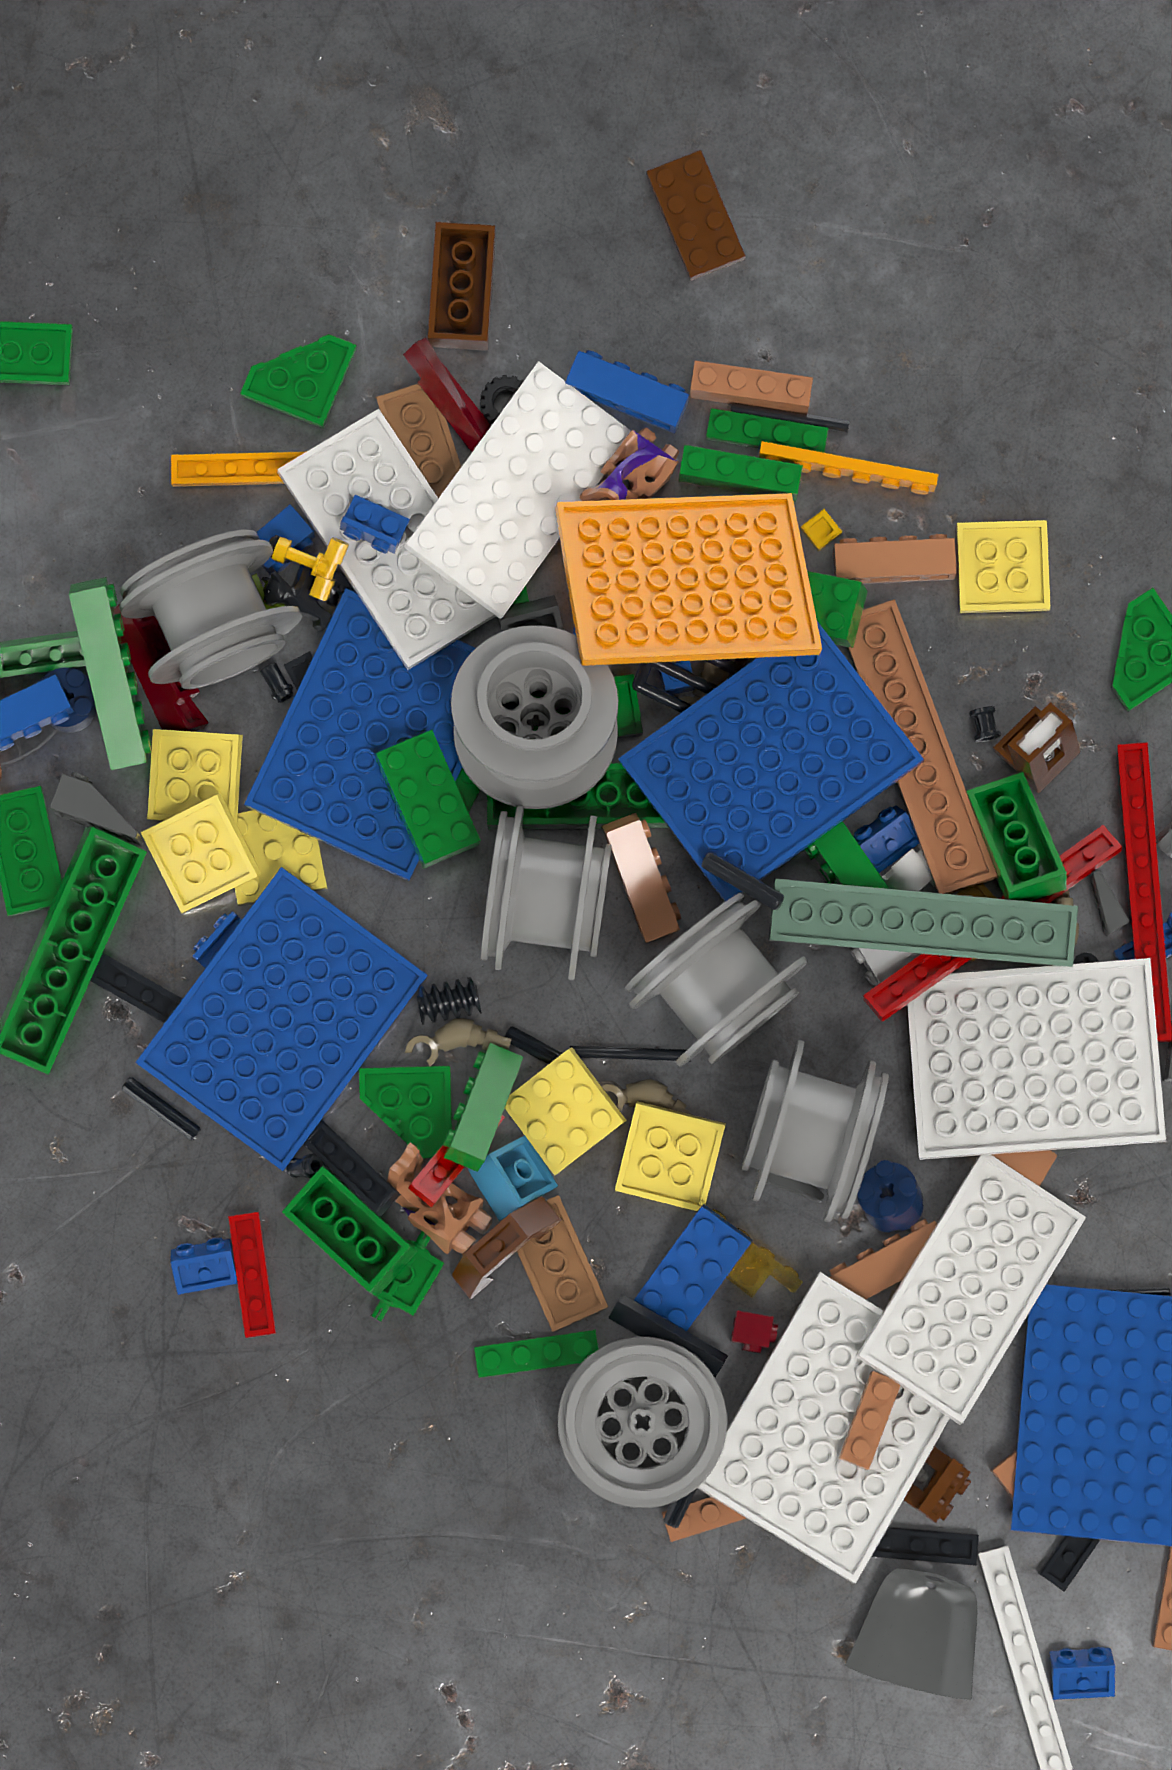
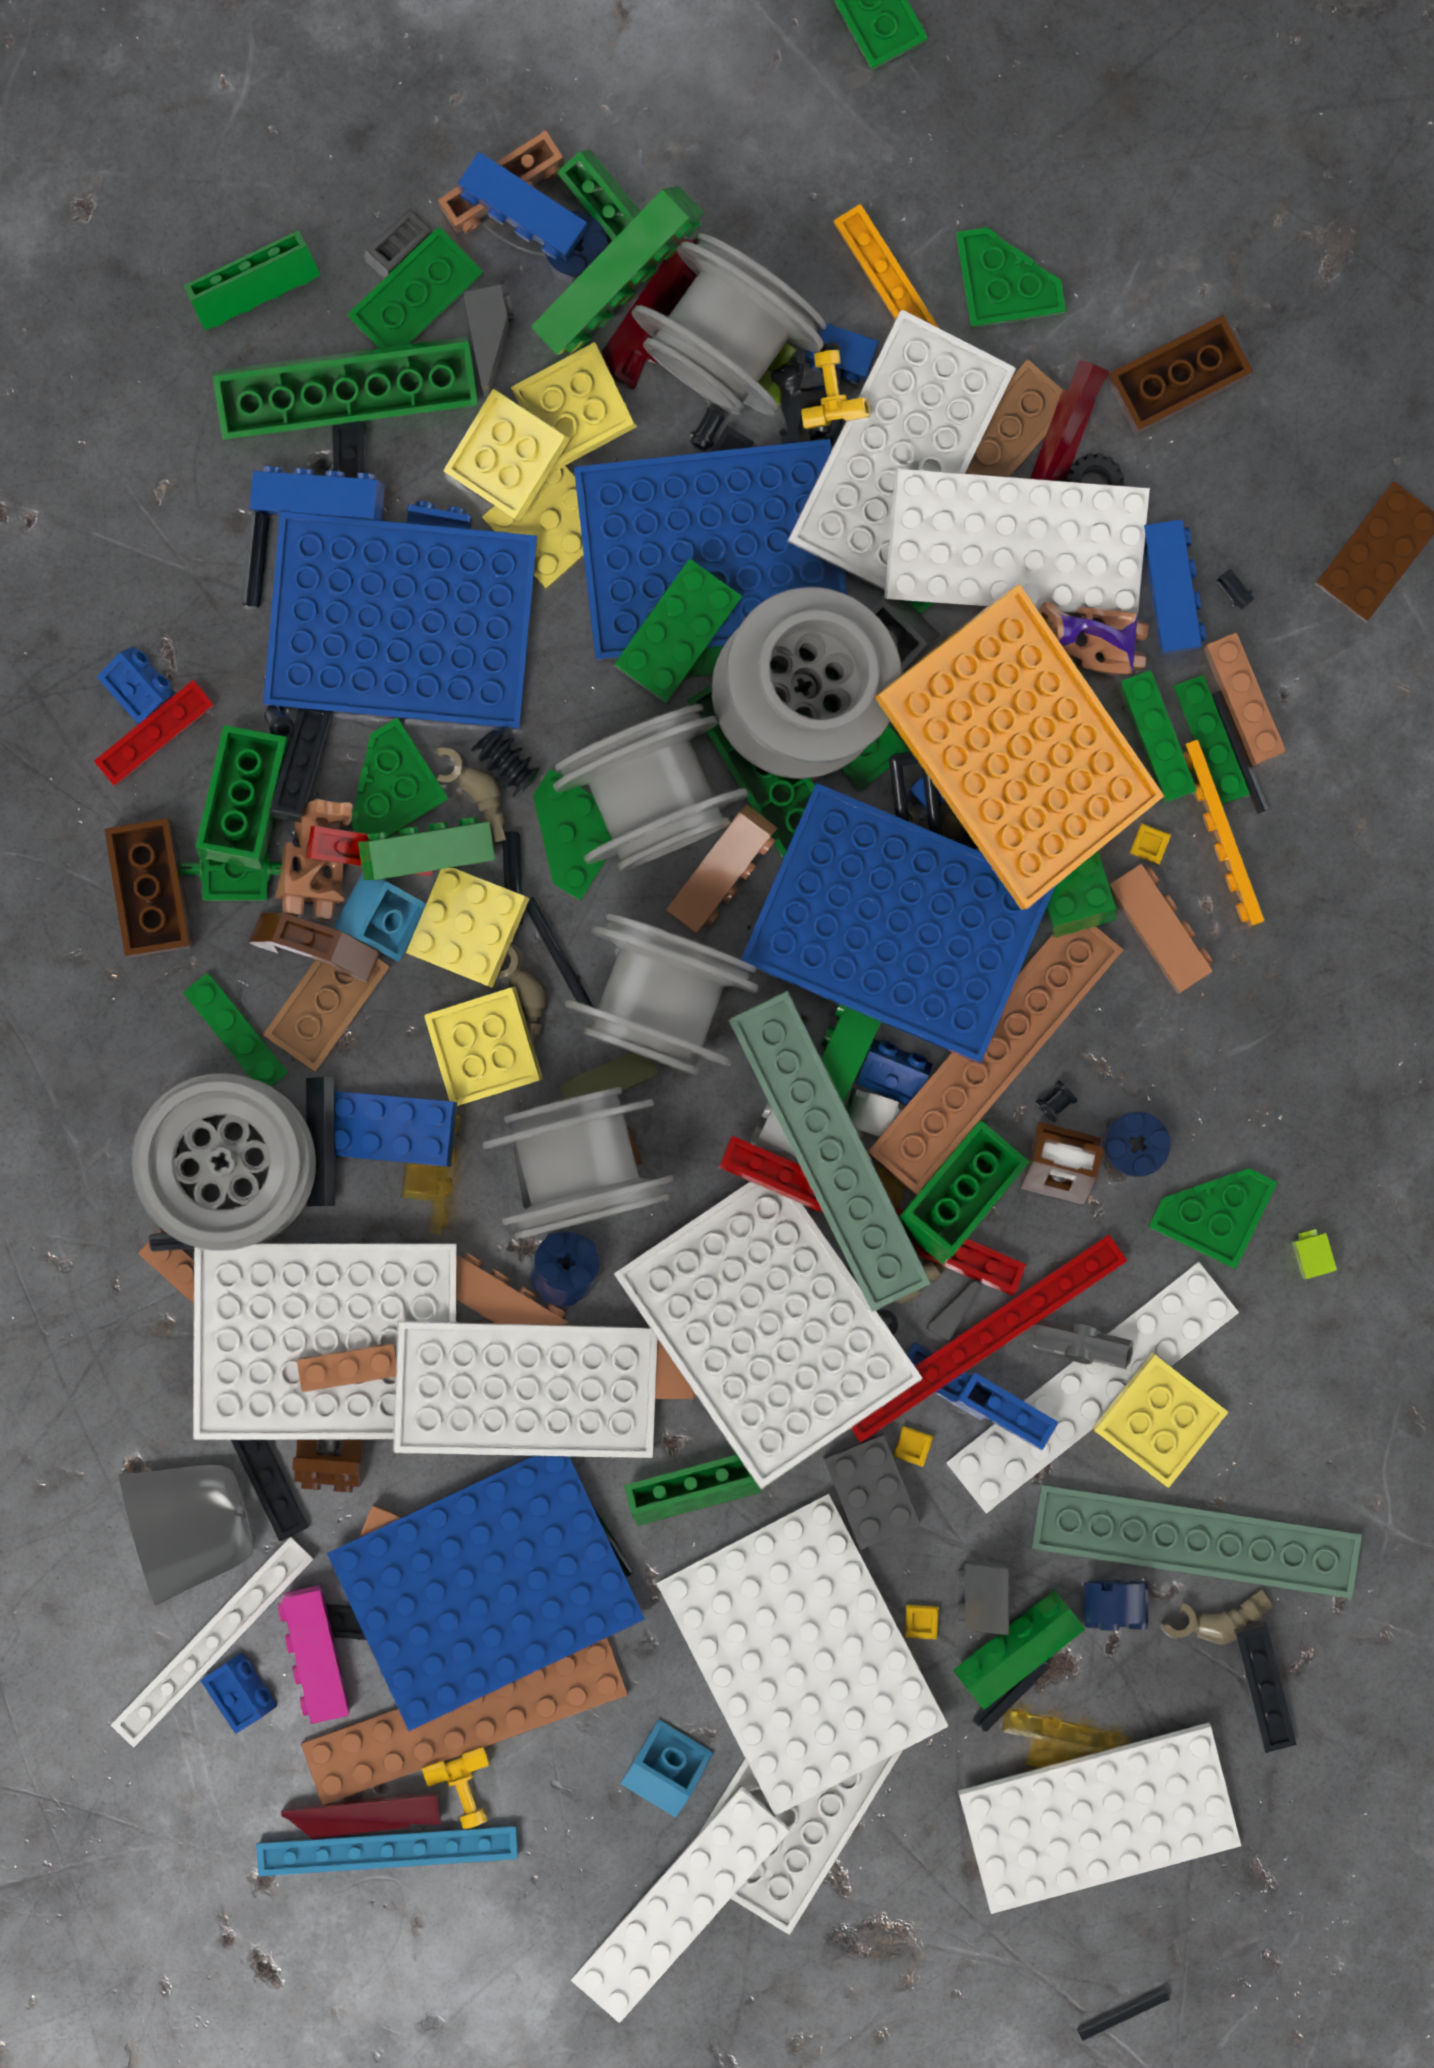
camera: 60 degrees right, 5 degrees up
blue bracket [340,495,410,554] -> none
black axle [701,852,784,910] -> none
dark red brick [730,1310,778,1353] -> none
light yellow plate [956,520,1050,613] -> none
none -> reddish brown brick [104,818,193,958]
none -> blue brick [249,466,385,521]
none -> dark pink brick [278,1584,351,1724]
none -> green plate [533,769,612,901]
none -> olive tile [558,1052,659,1100]
none -> green brick [624,1455,762,1526]
none -> dark blue brick [1103,1112,1170,1177]
none -> black pin [1215,569,1255,611]

